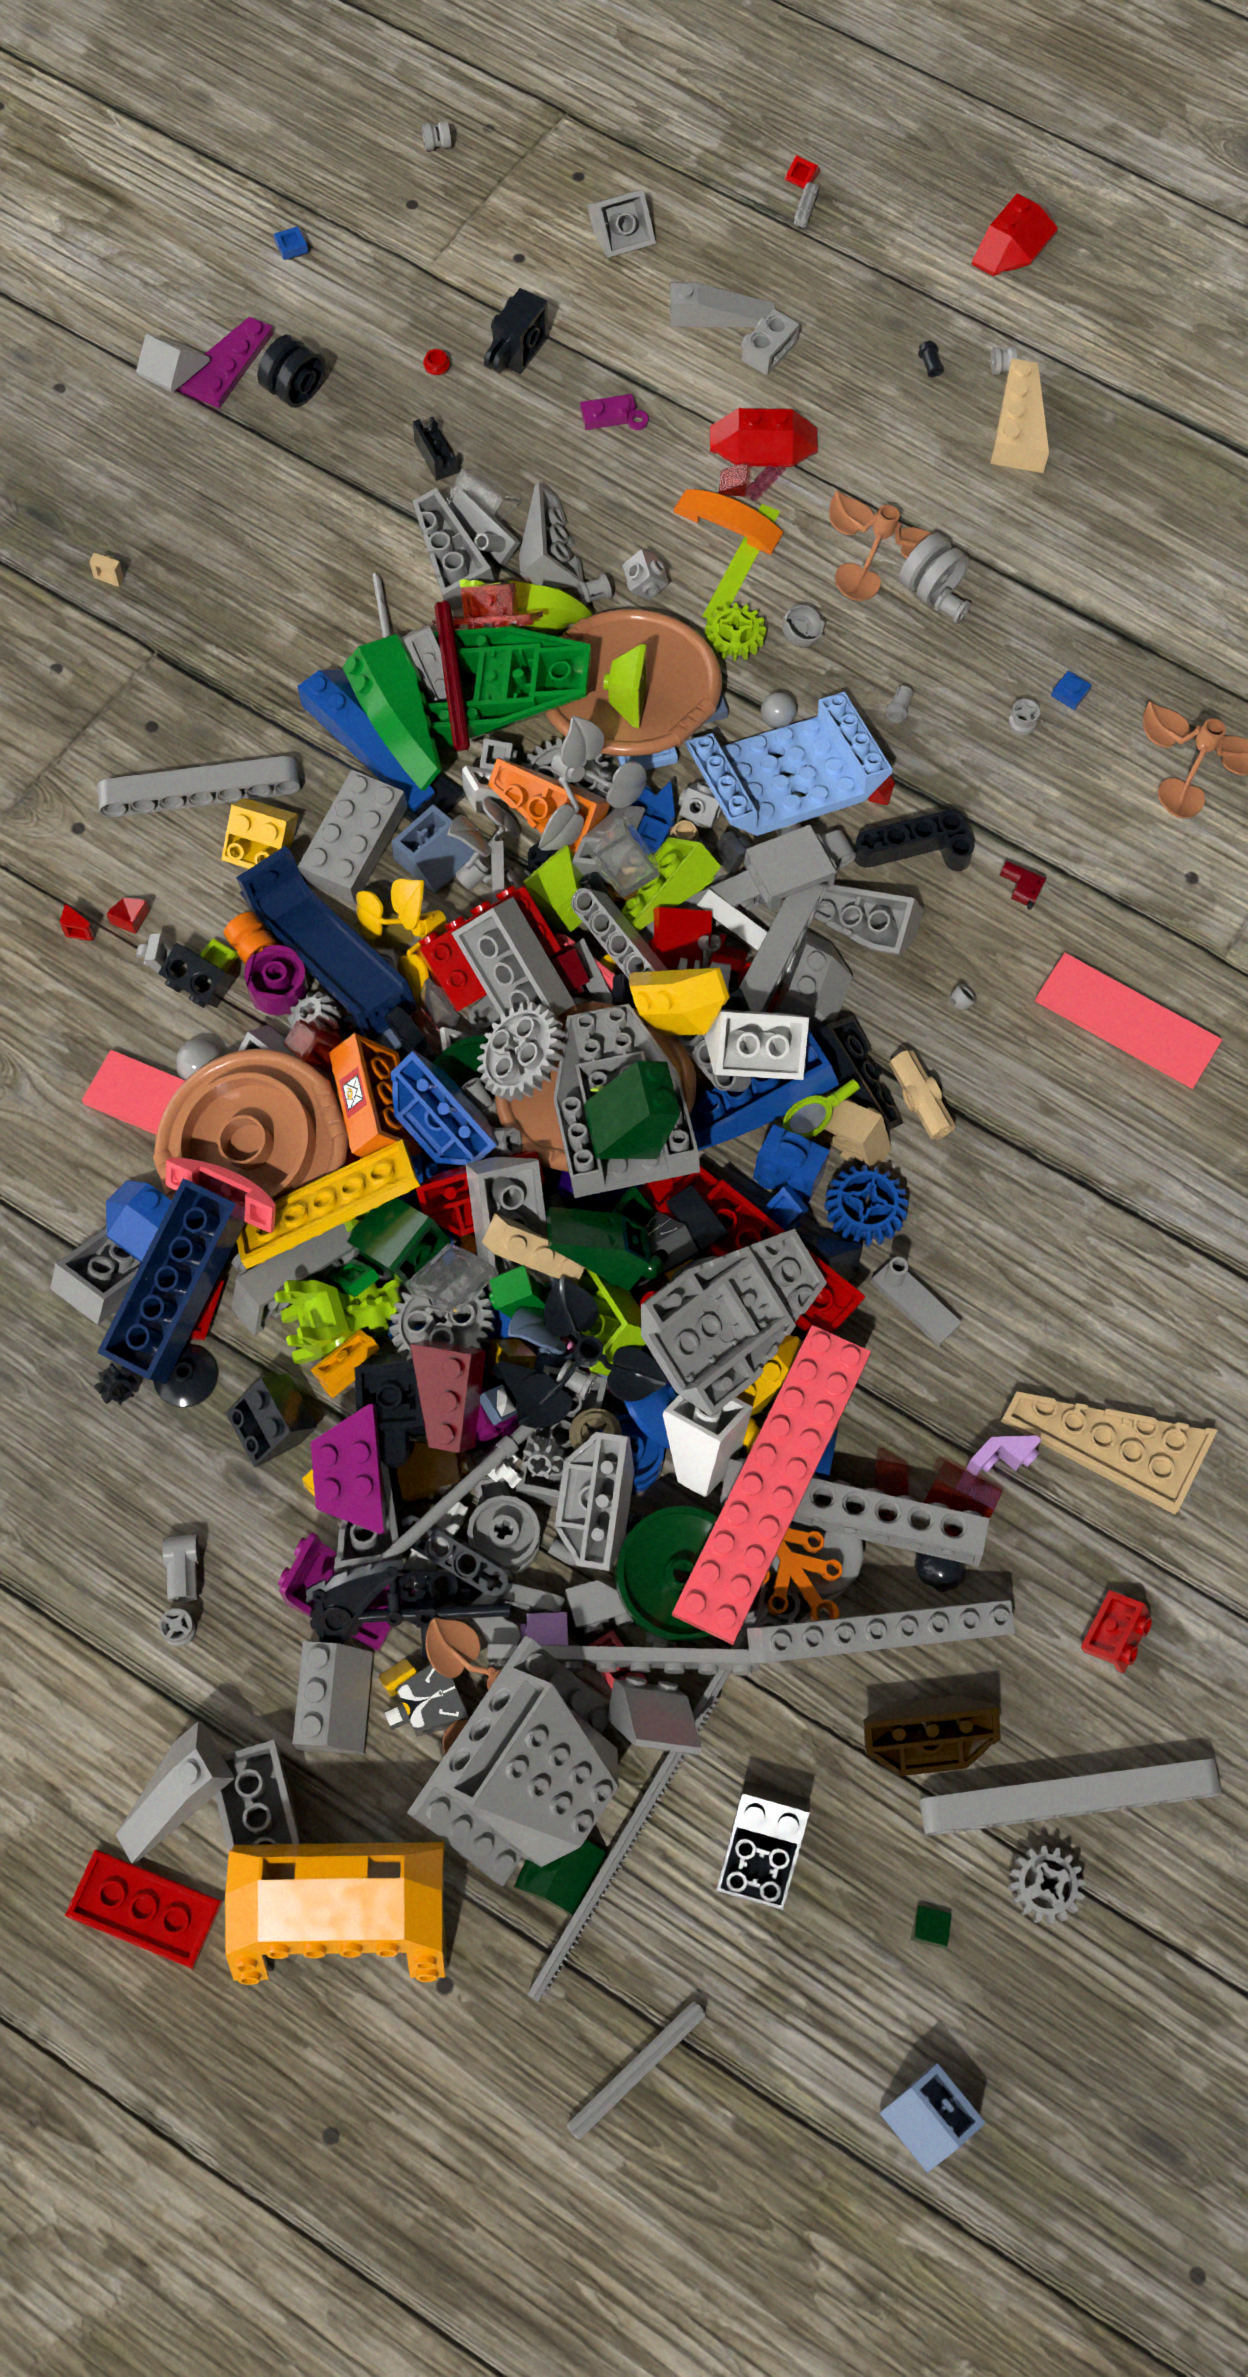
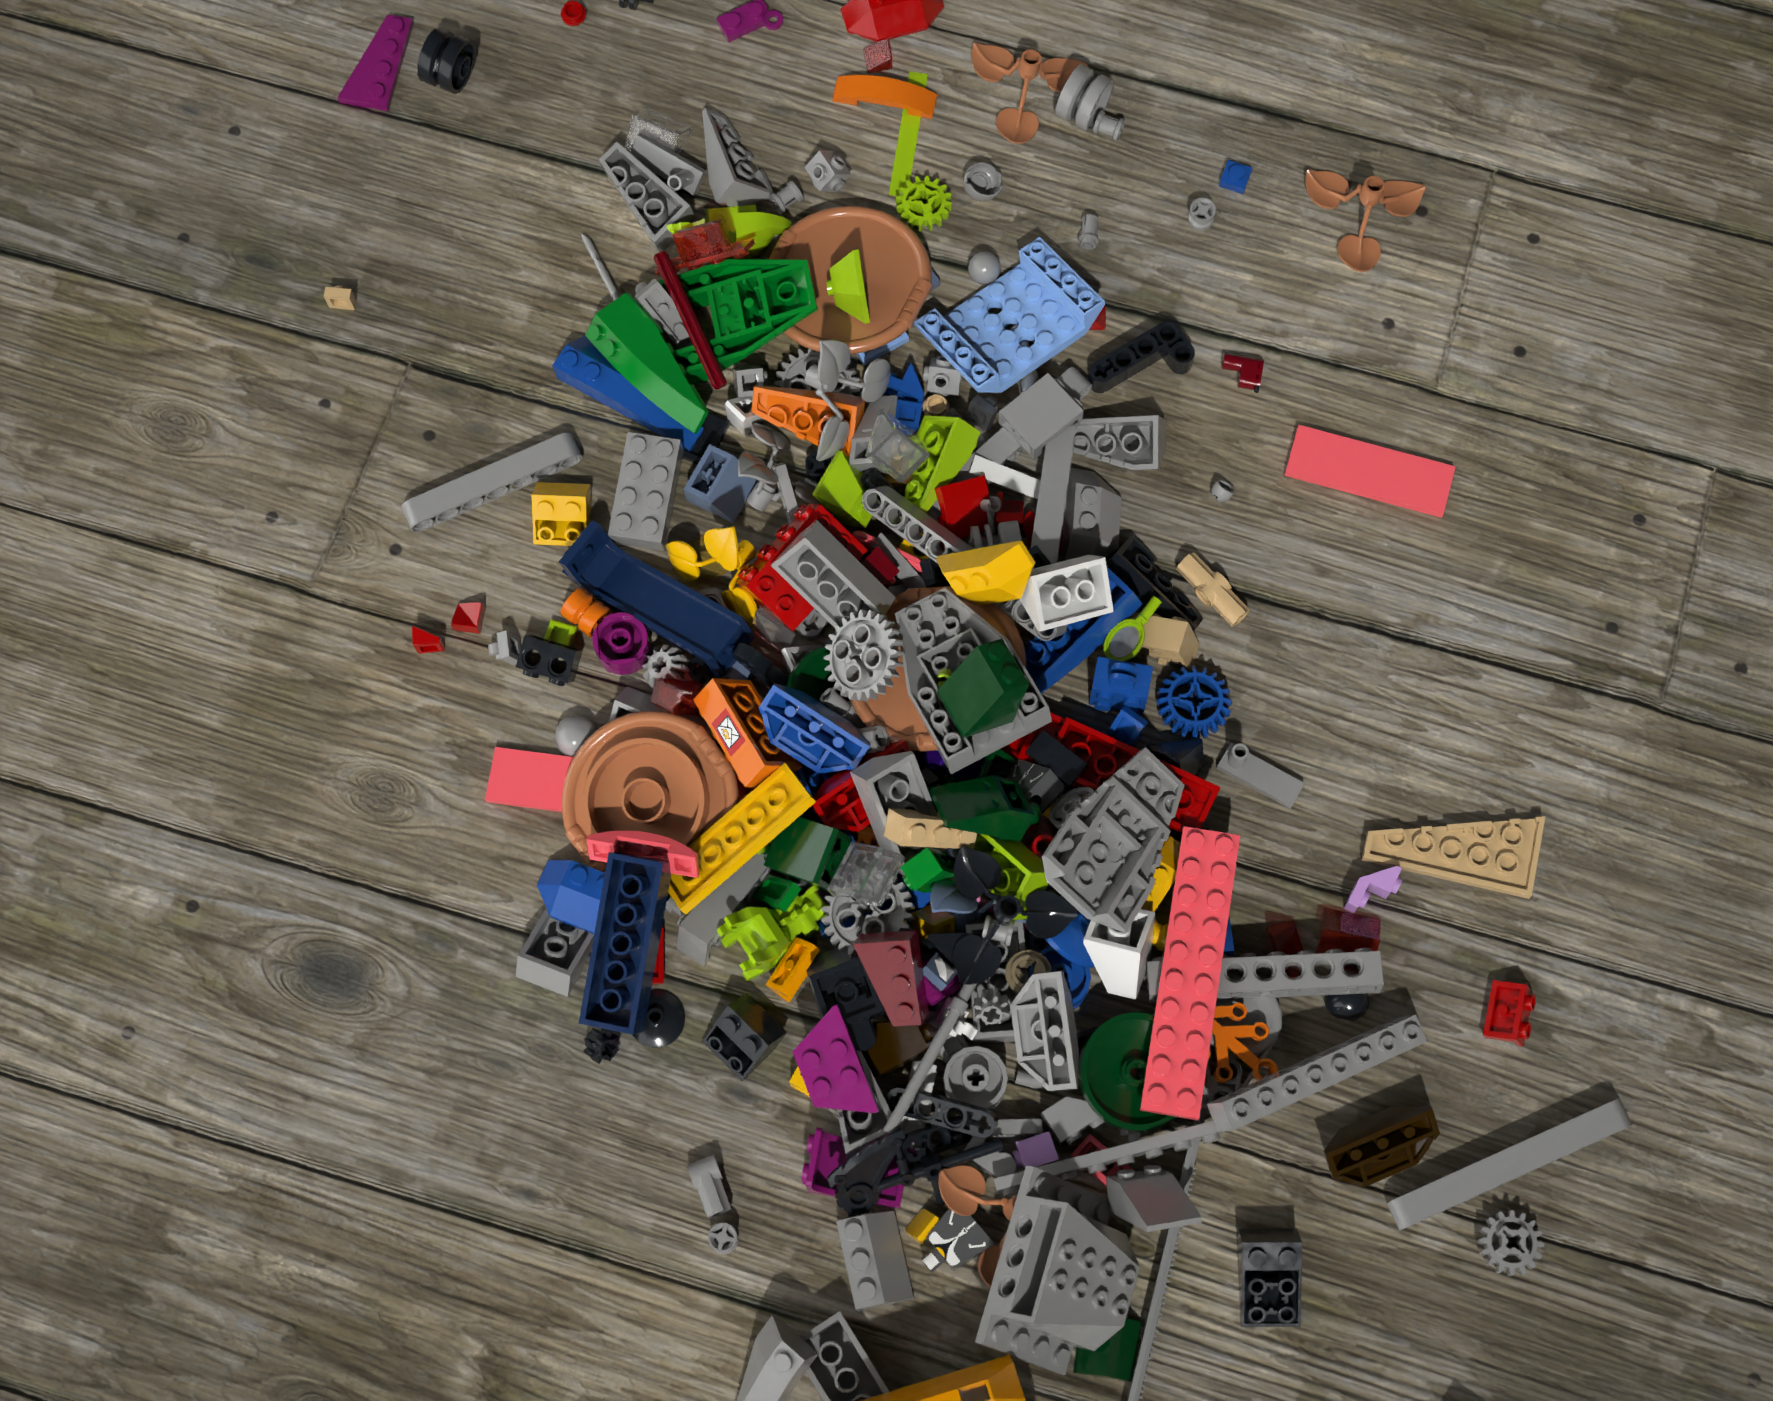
camera: 10 degrees left, 5 degrees up
light grey slope [136,333,210,393] -> none
black hinge [413,417,461,481] -> none
clear pink axle [745,465,786,501] -> none
dark green slope [911,1905,952,1949] -> none

